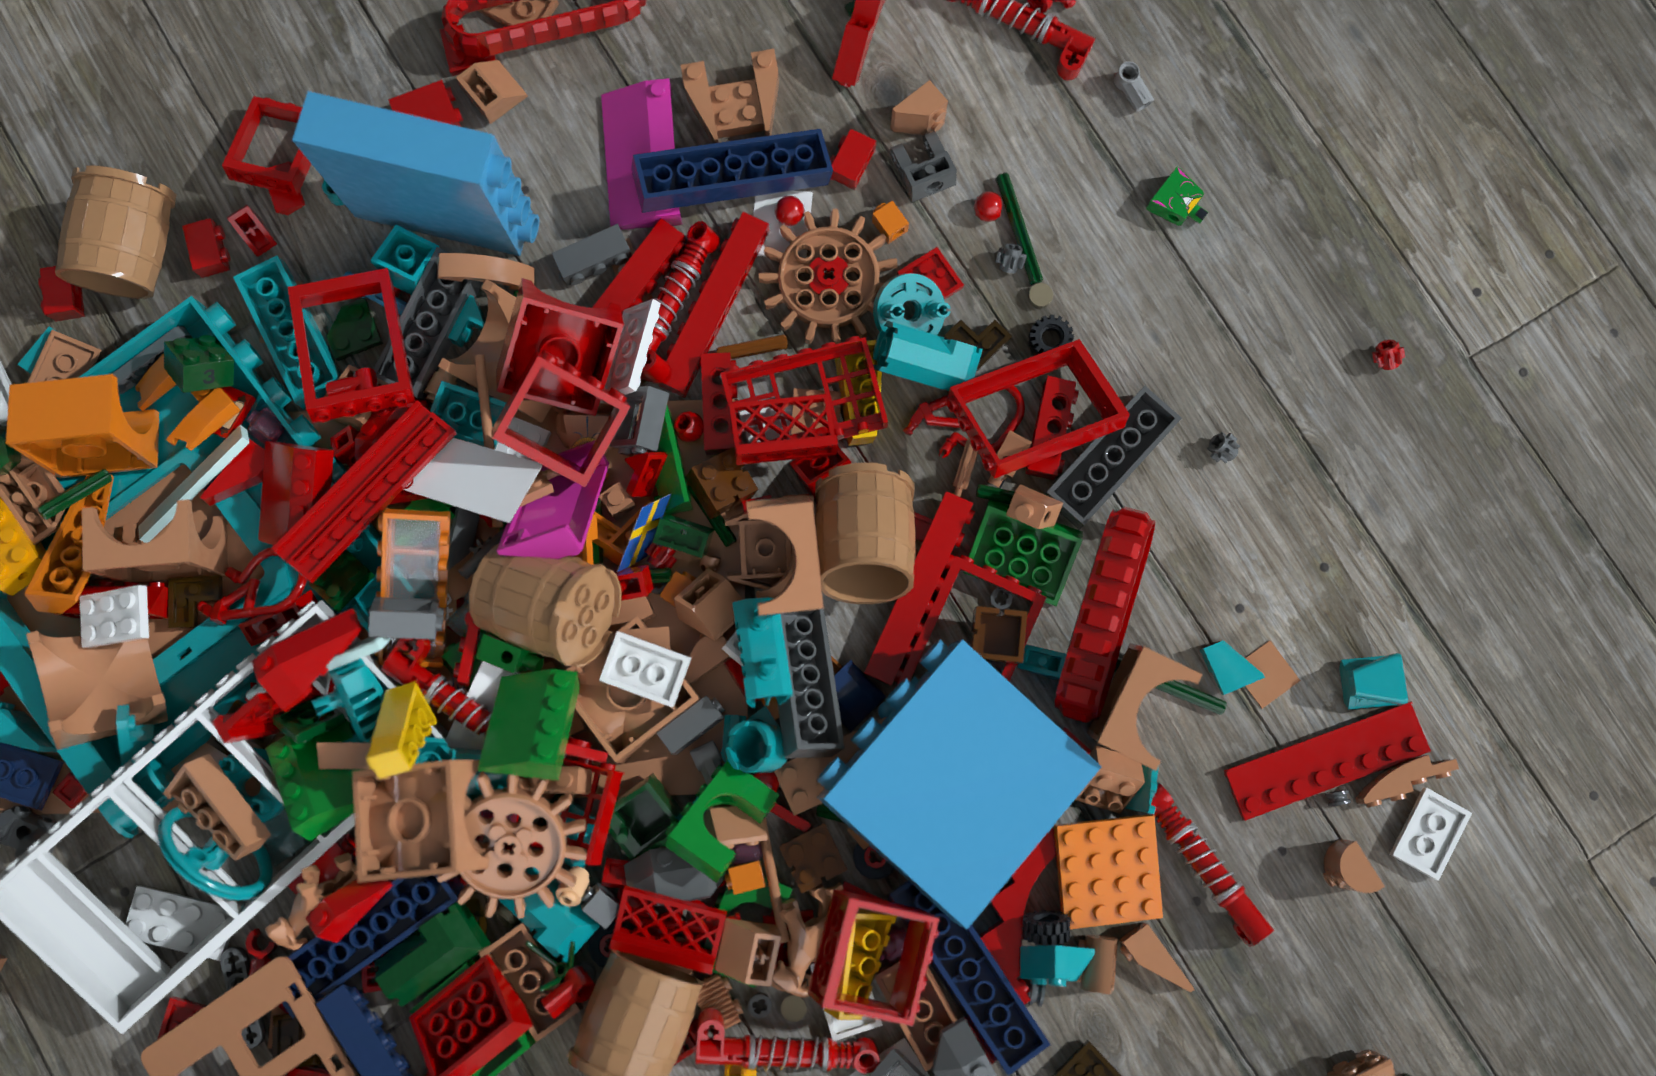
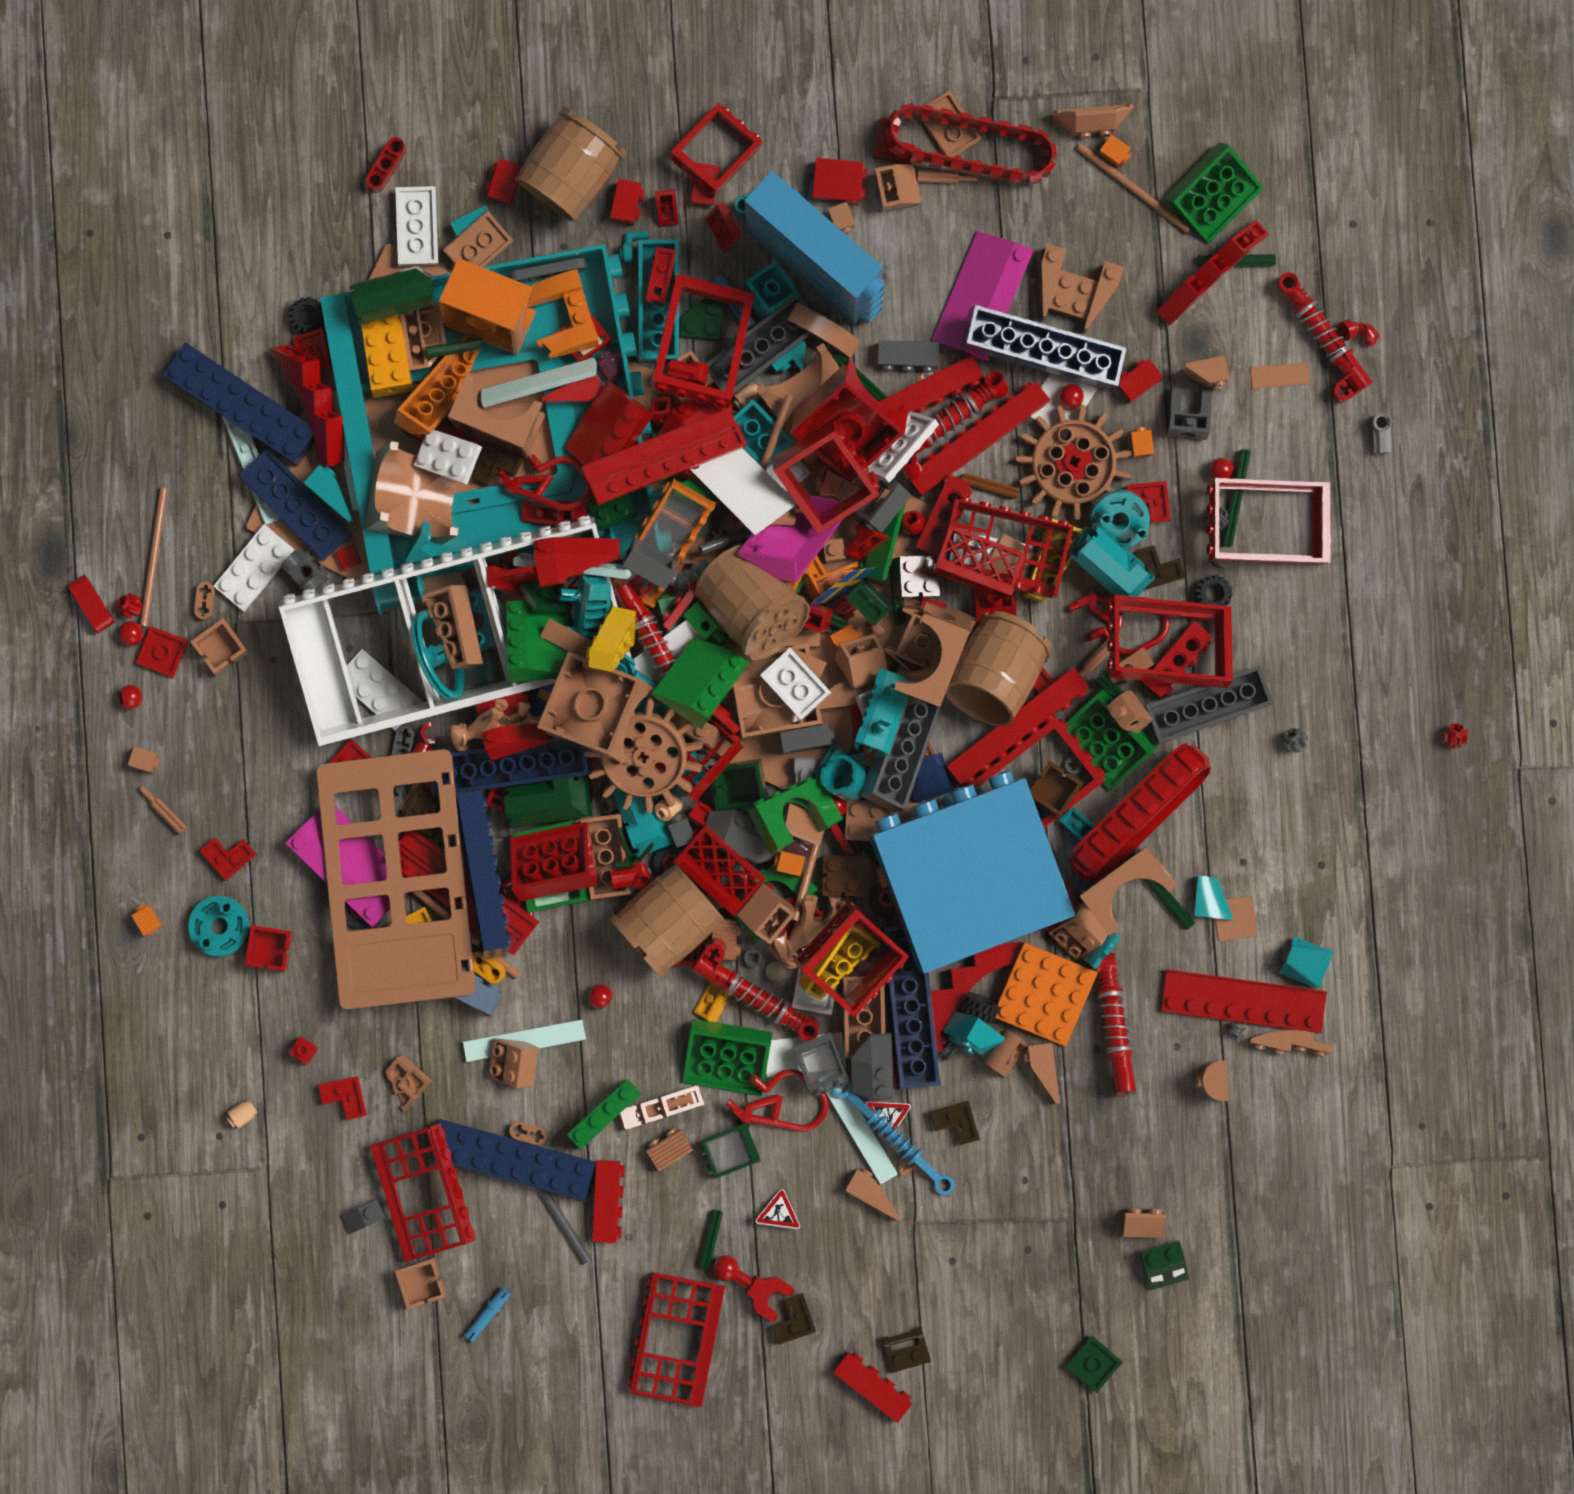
camera: 30 degrees right, 5 degrees up
dark green brick [164,335,234,393] -> none
green torso [1146,166,1209,226] -> none
white plate [1389,788,1472,881] -> none
none -> teal plate [620,231,649,263]
none -> red plate [646,247,677,306]
none -> red hinge [705,201,742,253]
none -> nougat axle [917,171,978,184]
none -> window [1206,478,1330,565]
none -> nougat sticker [1251,363,1310,389]

